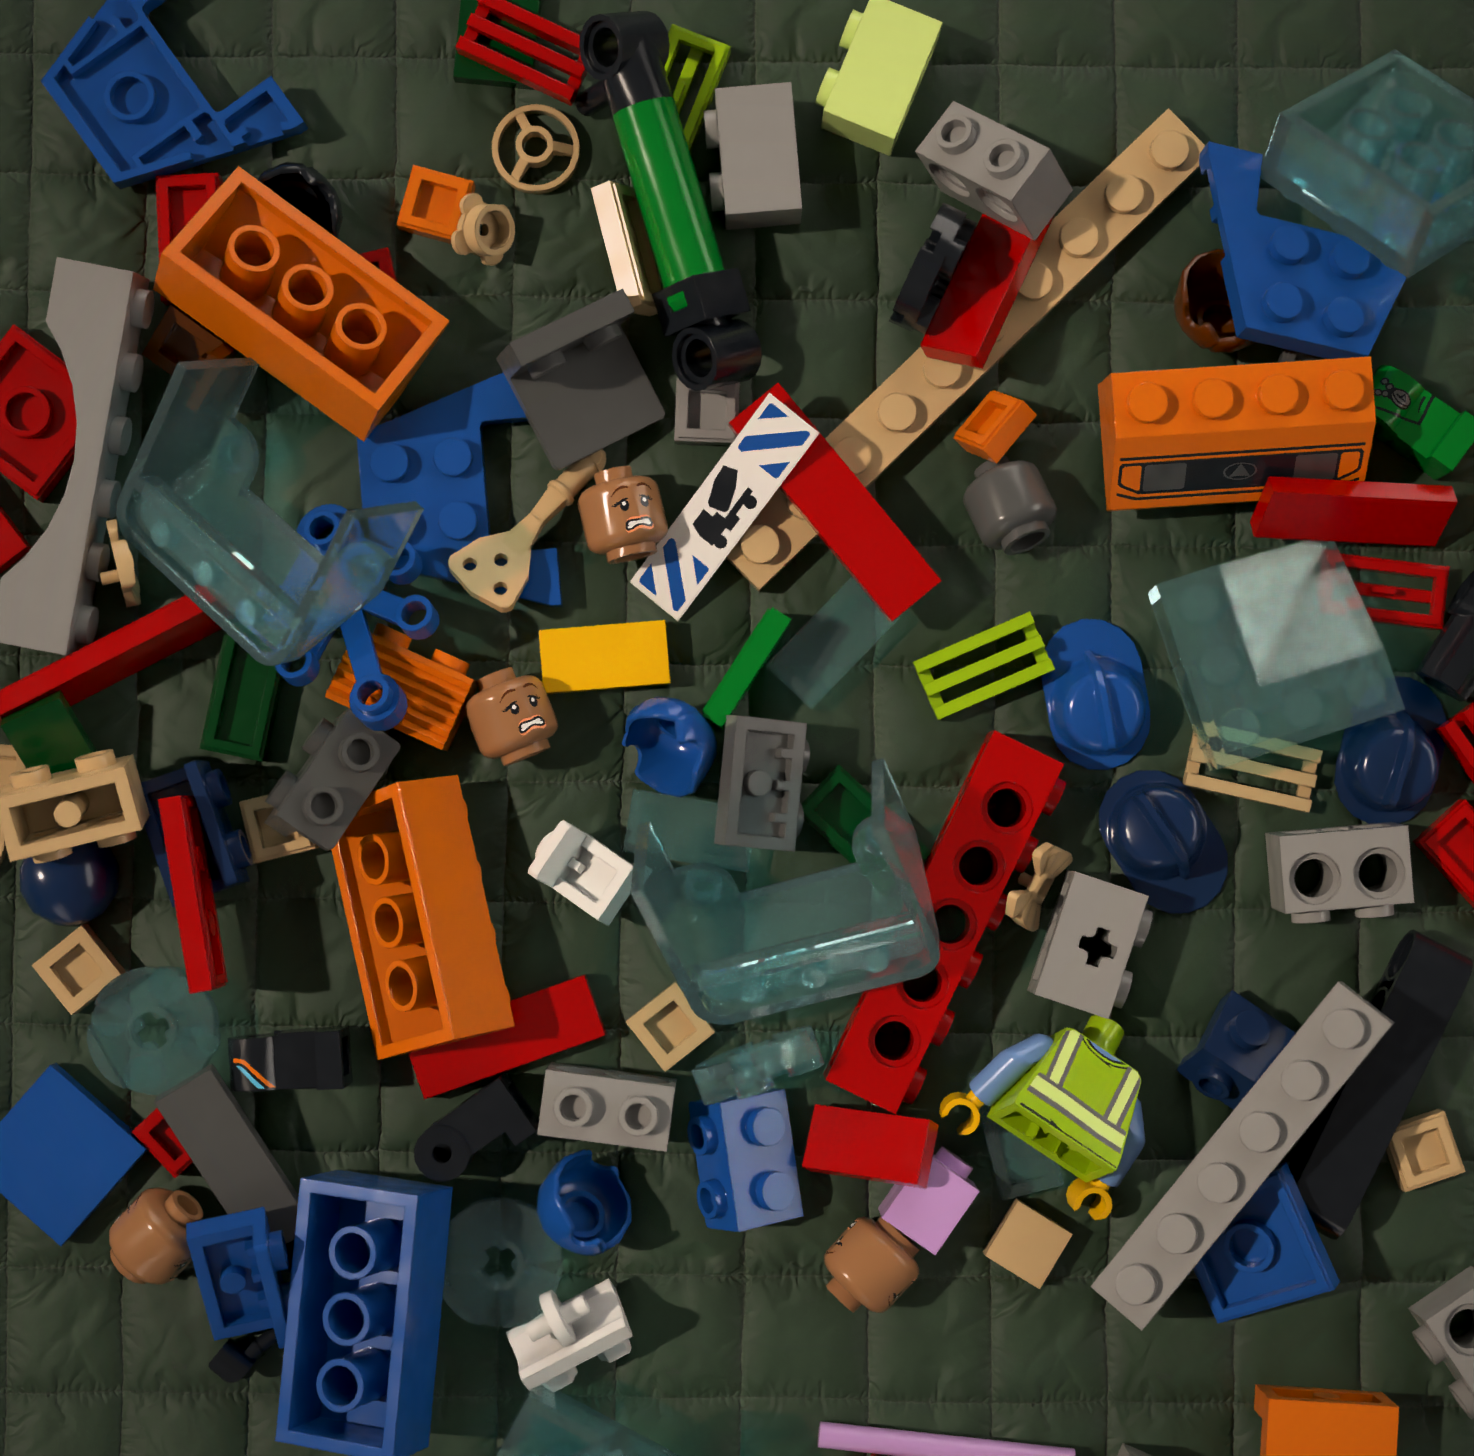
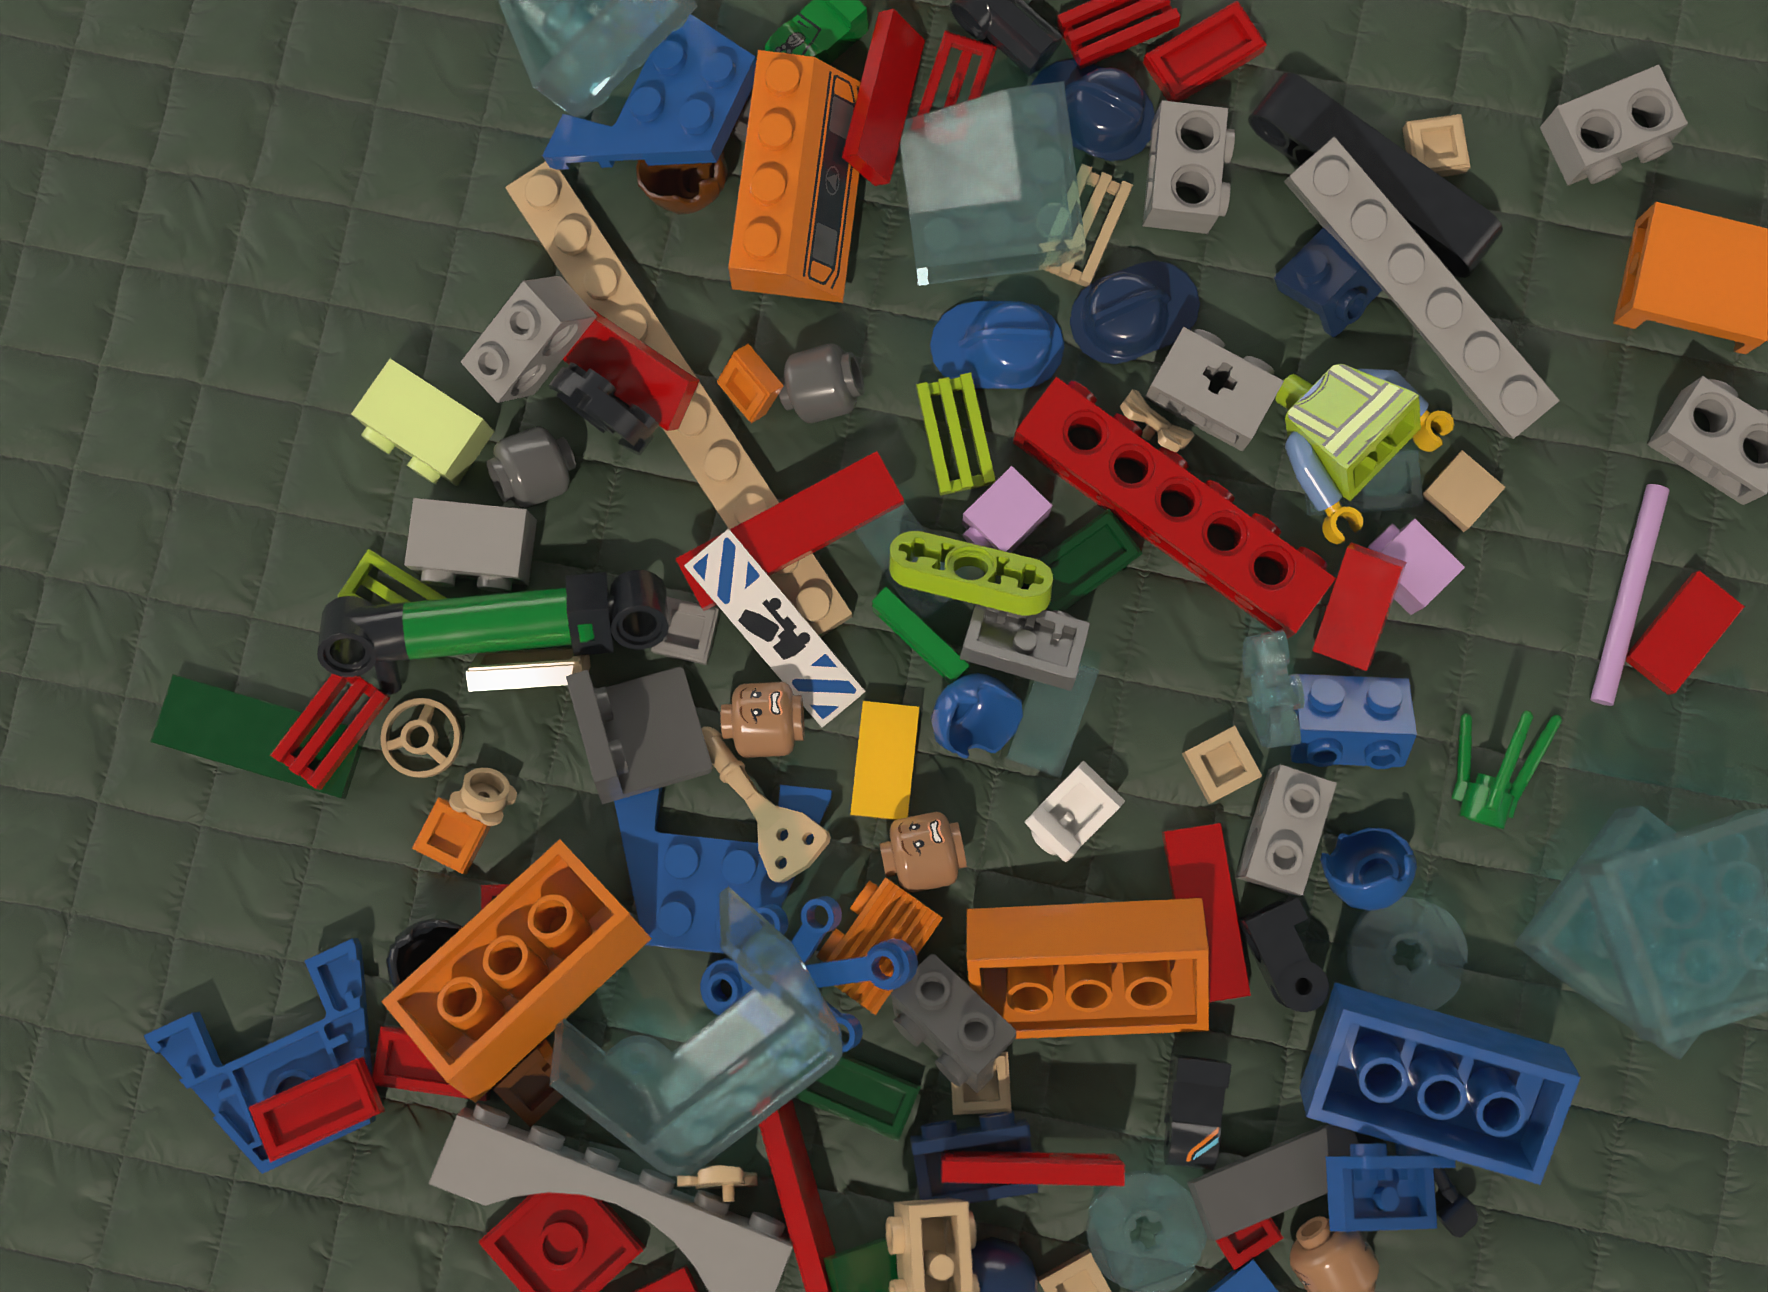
camera: 70 degrees left, 5 degrees down
white hips [506,1278,633,1393] -> none
clear light blue windscreen [630,758,940,1025] -> none
medium nougat head [824,1216,920,1313] -> none
blue tile [1194,1162,1340,1323] -> none
none -> red tile [249,1057,385,1163]
none -> dark grey head [487,426,576,509]
none -> lime beam [889,531,1053,616]
none -> lavender brick [962,466,1053,553]
none -> green plant [1451,710,1562,830]

